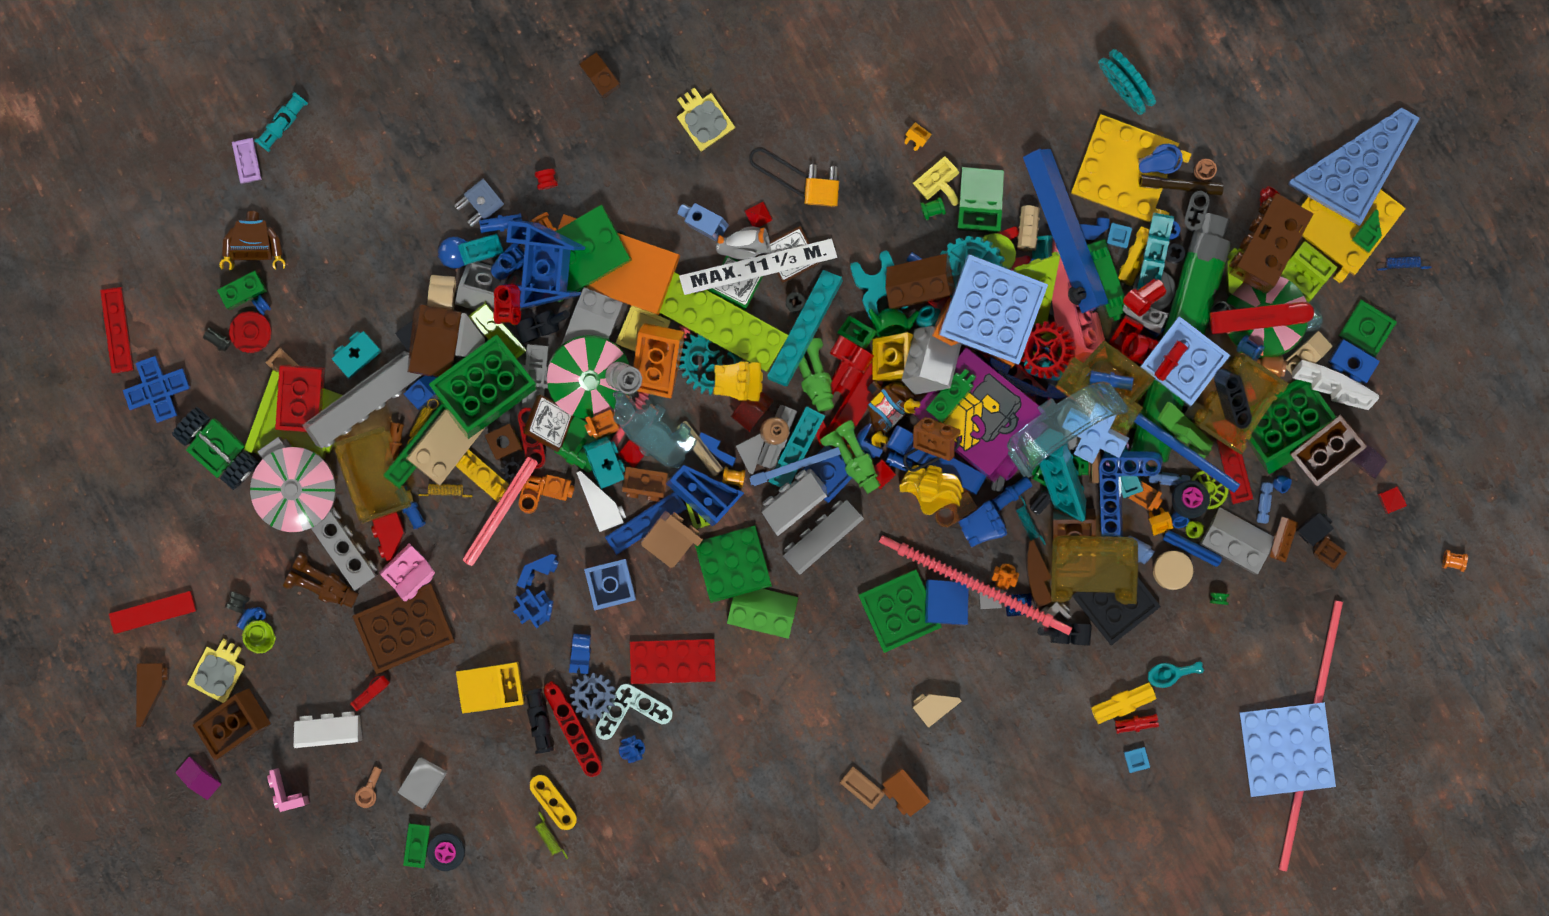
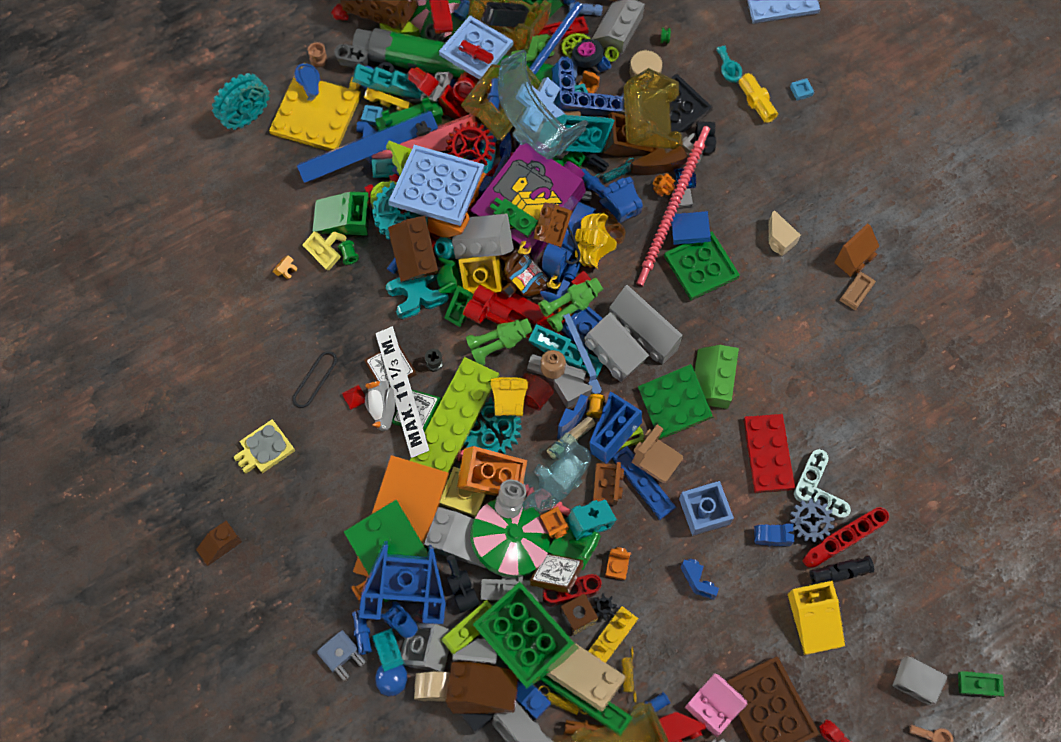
camera: 90 degrees left, 20 degrees down
black wheel [427,833,465,871] -> none
coral axle [463,457,538,566] -> none
red piece [493,284,521,325] -> none
blue piece [513,589,554,629] -> none
orange piece [518,475,546,514] -> none
yellow plate [530,775,577,830] -> none
red wheel [534,169,558,190] -> none
lime piece [535,811,568,859] -> none
white slope [577,471,626,532] -> none
red slope [618,438,647,468] -> none
blue gear [619,736,645,763] -> none
medium blue torso [678,203,729,242] -> none
teal plate [767,270,843,387] -> none
light orange piece [804,164,839,207] -> none
tan axle [1017,205,1040,251] -> none
red pin [1115,714,1159,734] -> none
dark brown piece [1139,175,1224,196] -> none
light orange tile [1149,507,1173,536] -> none
blue axle [1163,530,1222,567] -> none

